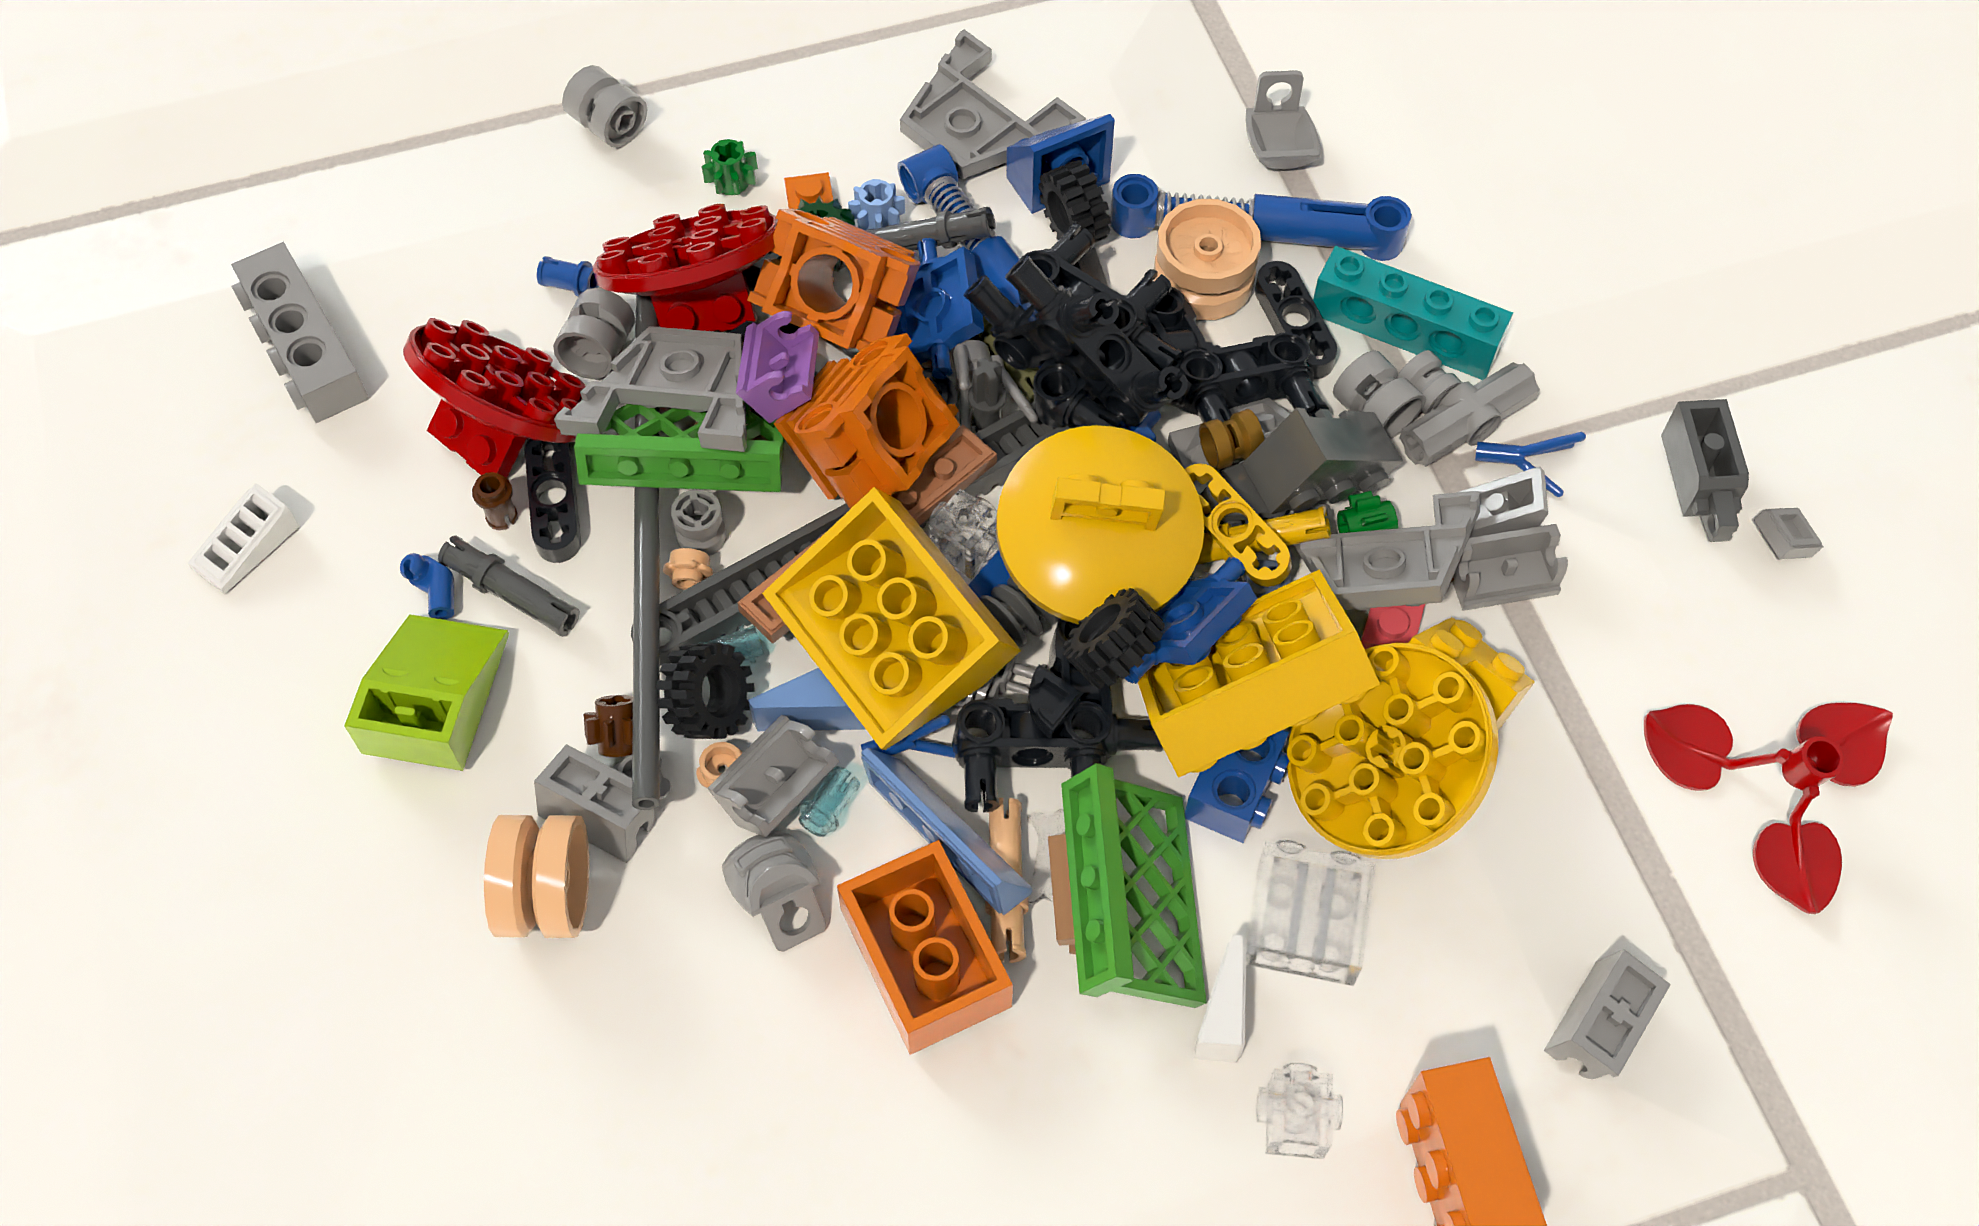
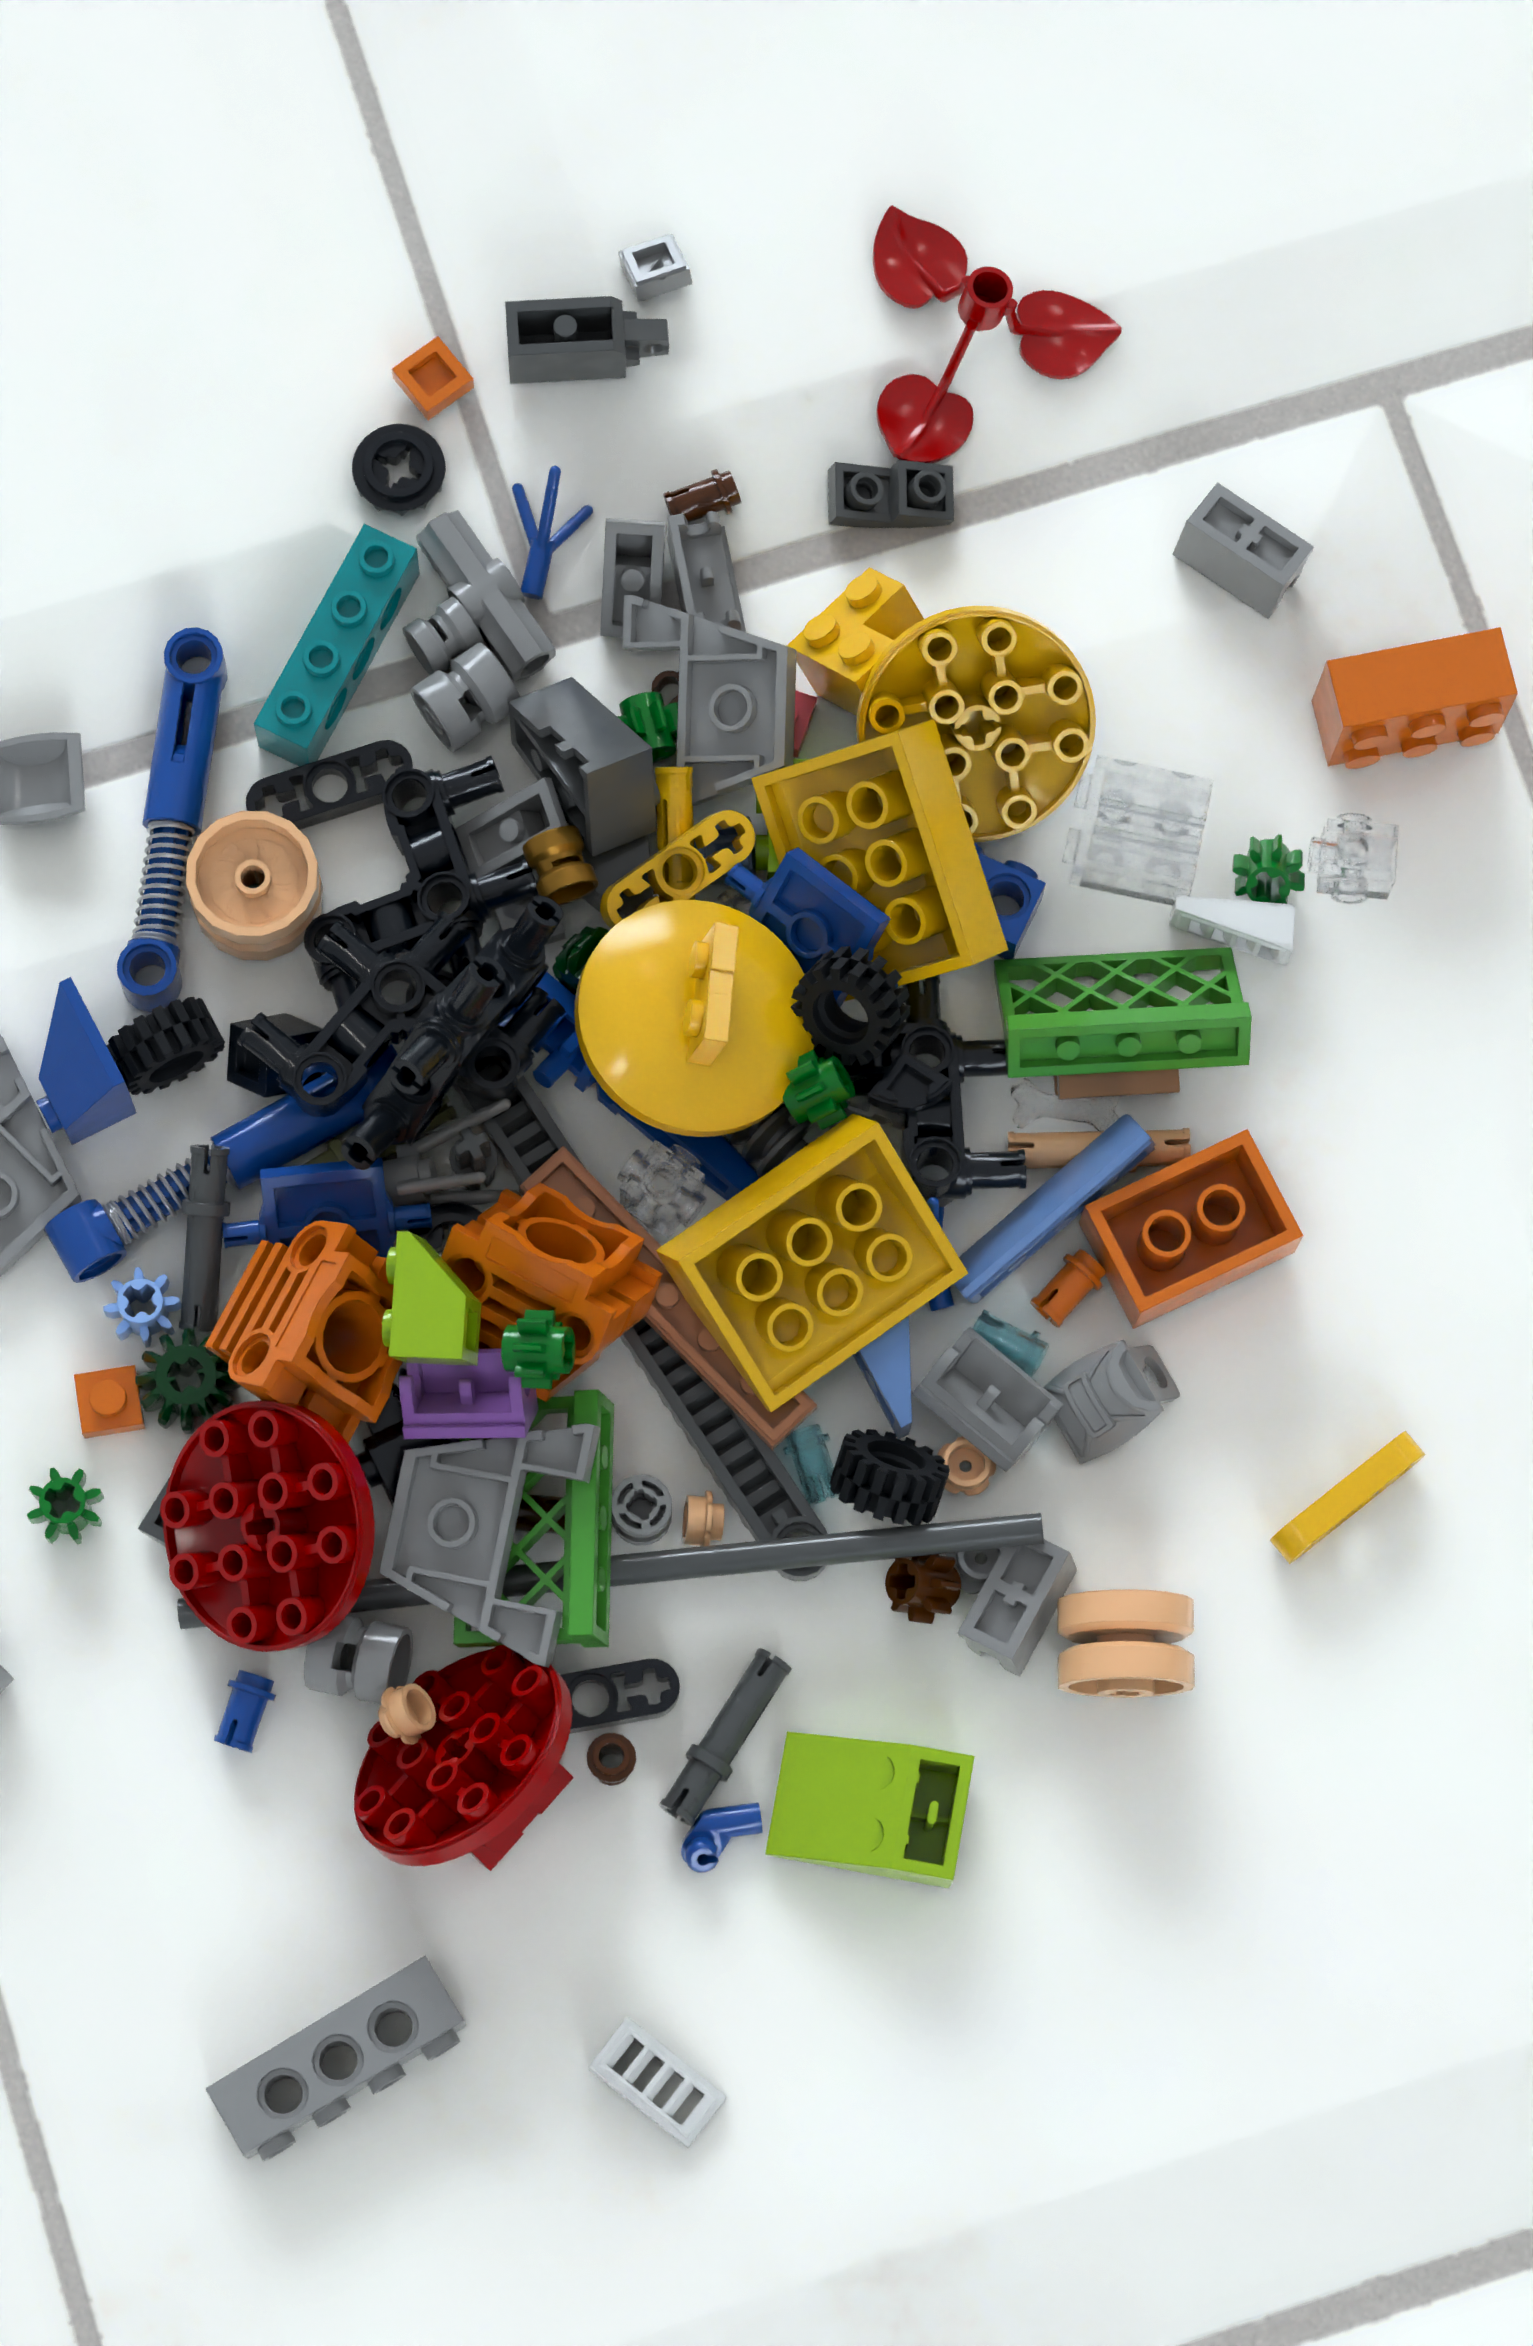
camera: 95 degrees left, 15 degrees up
none -> black gear [352,424,446,516]
none -> light nougat plate [378,1683,436,1745]
none -> lime slope [382,1231,482,1366]
none -> orange plate [392,336,474,420]
none -> green gear [501,1310,576,1389]
none -> reddish brown pin [663,469,741,523]
none -> green gear [783,1049,855,1130]
none -> dark grey slope [828,460,954,528]
none -> orange pin [1030,1249,1106,1328]
none -> green gear [1232,834,1305,904]
none -> yellow beam [1270,1431,1426,1564]

